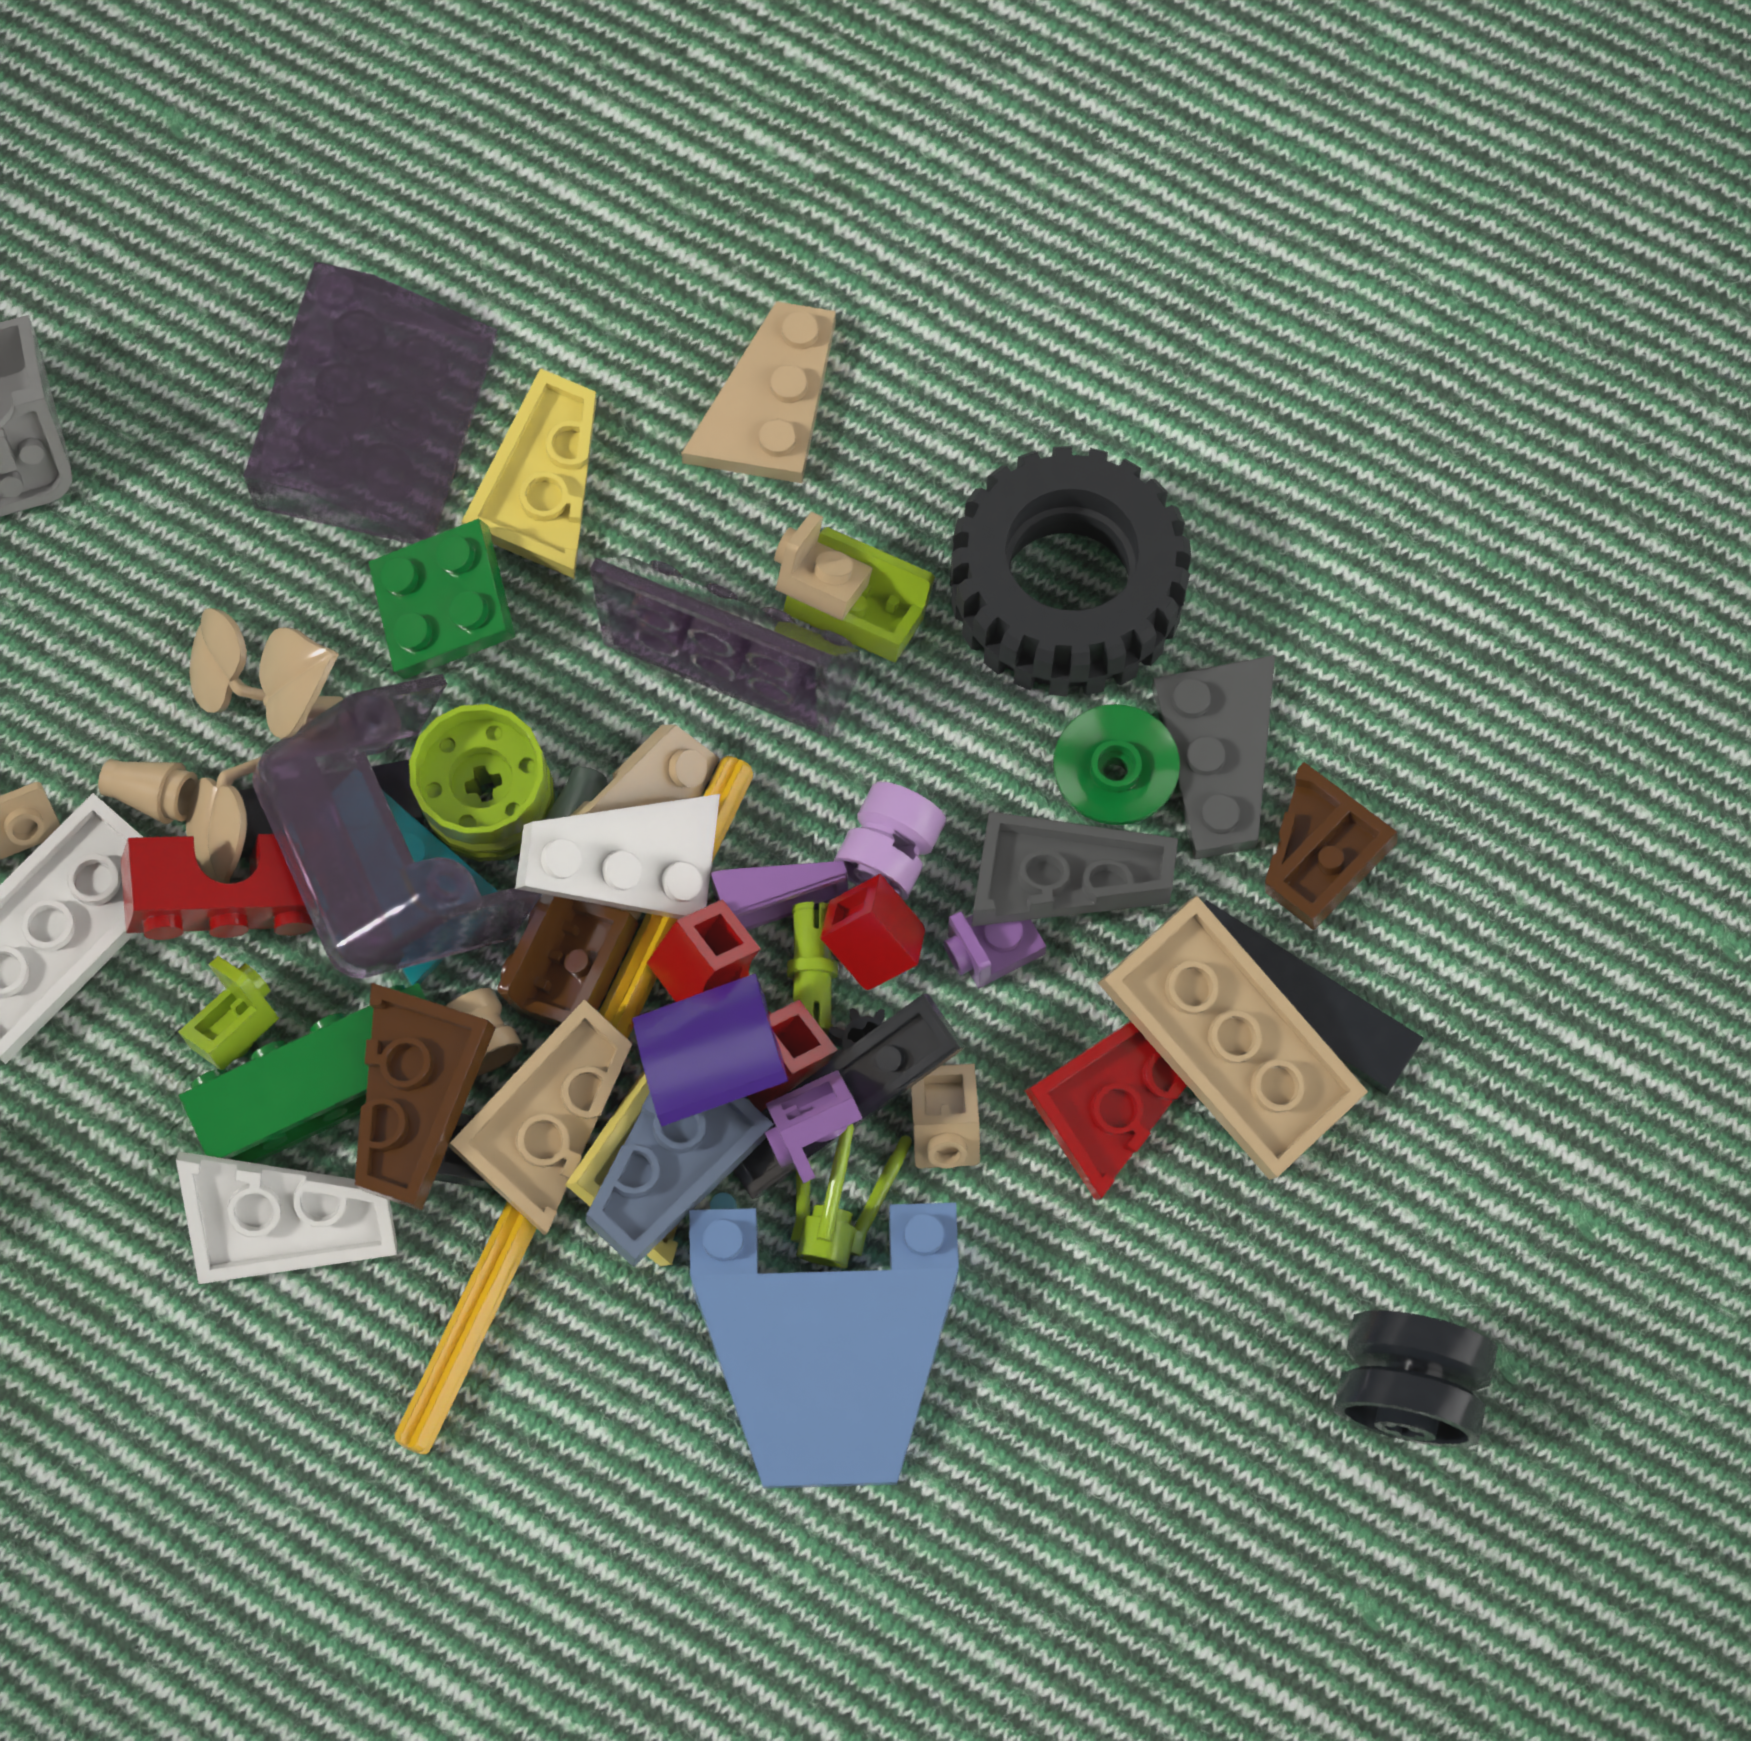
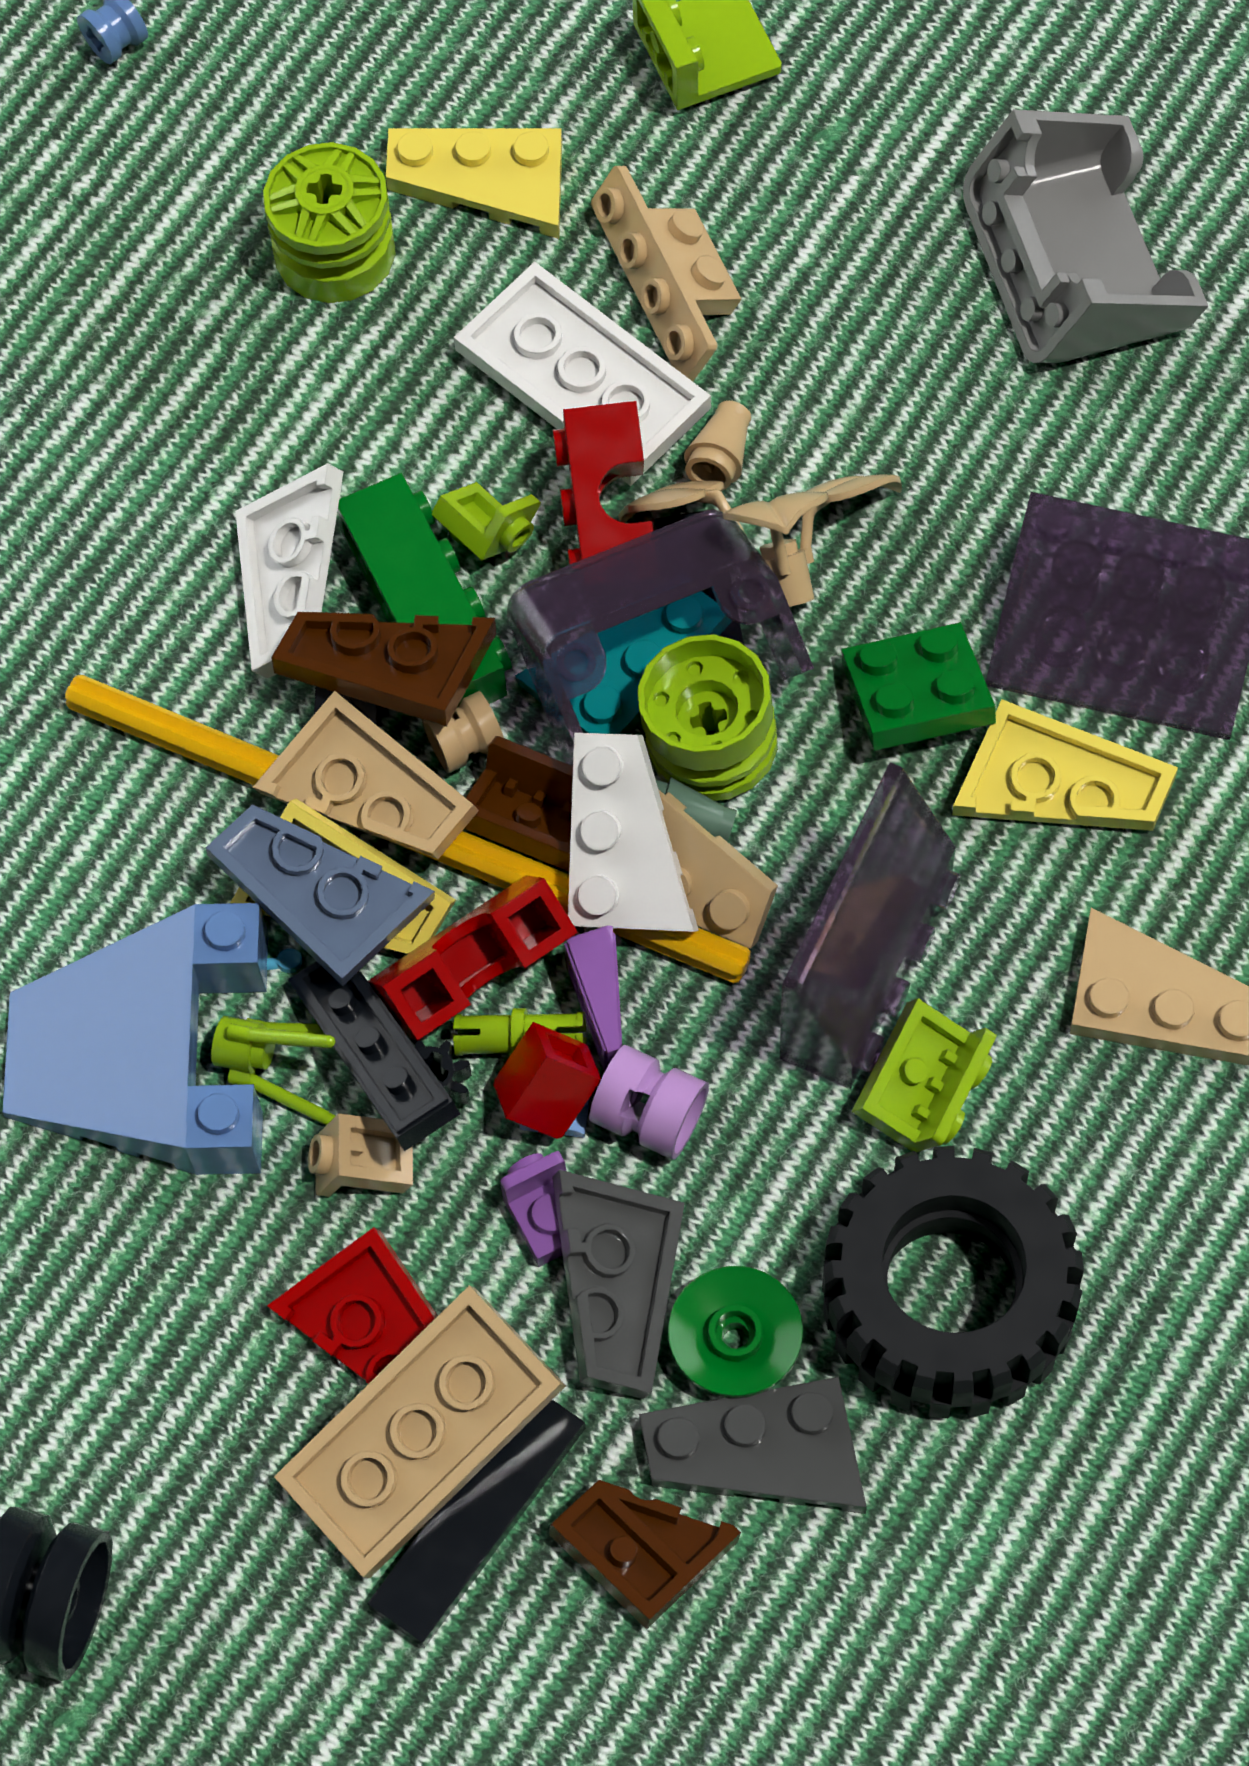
camera: 95 degrees right, 5 degrees down
dark purple slope [633,973,788,1127] -> none
medium lavender bracket [765,1070,862,1183] -> none
tan bracket [774,512,873,621] -> none

